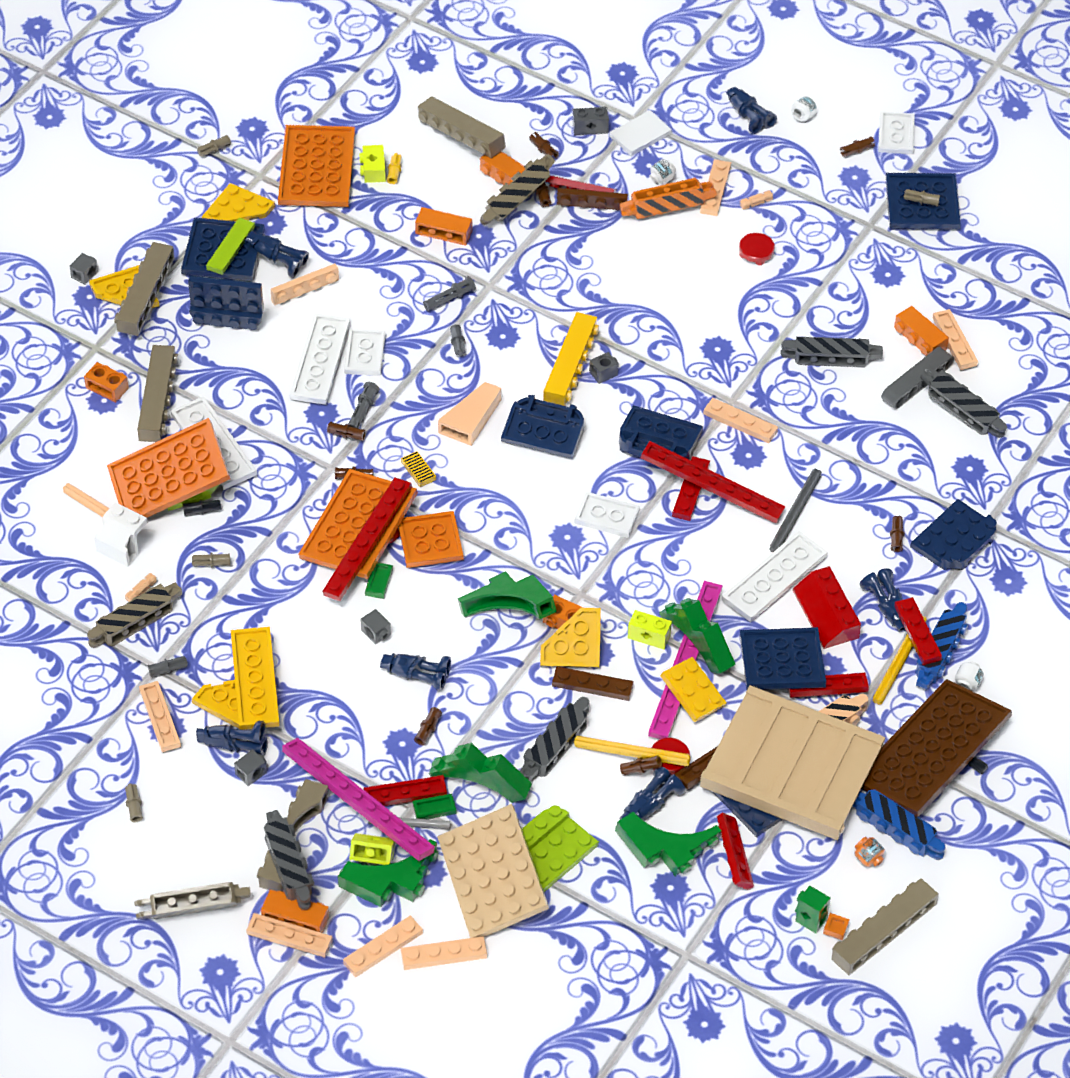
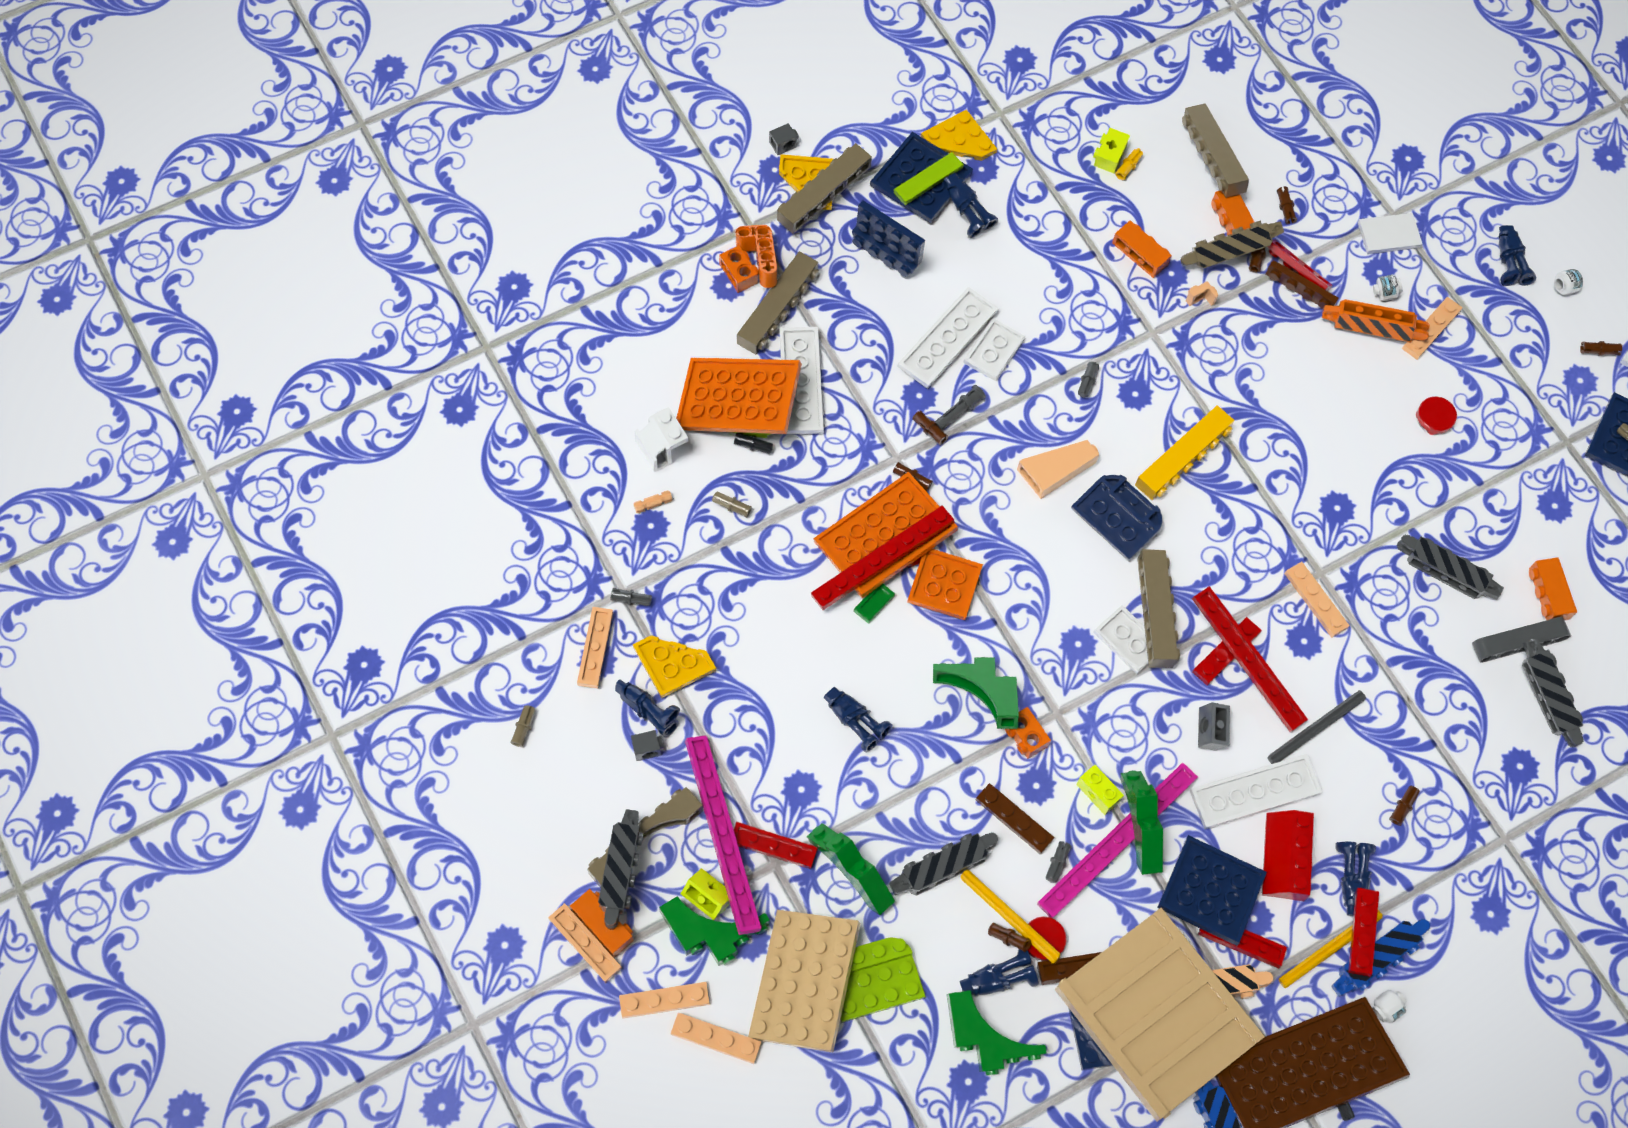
camera: 25 degrees right, 15 degrees up
light nougat axle [63,483,109,517] -> none
dark tan hinge [87,582,182,648] -> none
hinge [134,882,251,919] -> none
dark tan axle [197,135,231,157] -> none
yellow plate [230,626,279,730] -> none
light nougat plate [270,263,339,306] -> none
orange plate [278,125,355,207] -> none
dark grey brick [360,609,391,645] -> none
light grey piece [368,818,450,829] -> none
yellow tile [401,451,436,487] -> none
green tile [412,794,456,819] -> none
reddish brown pin [414,707,442,746] -> none
dark grey pin [423,276,476,312] -> none
yellow plate [540,607,601,667] -> none
dark grey brick [572,106,609,136] -> none
dark grey brick [589,352,619,384] -> none
dark blue plate [619,405,703,460] -> none
yellow plate [660,657,727,723] -> none
red plate [717,812,754,890] -> none
light nougat axle [740,190,773,210] -> none
dark blue plate [910,499,997,571] -> none
light nougat plate [932,309,978,370] -> none
none -> orange beam [735,225,777,288]
none -> dark grey axle [1045,841,1072,883]
none -> dark tan brick [1137,549,1180,668]
none -> light nougat bracket [1185,281,1218,306]
none -> dark grey brick [1198,702,1230,751]

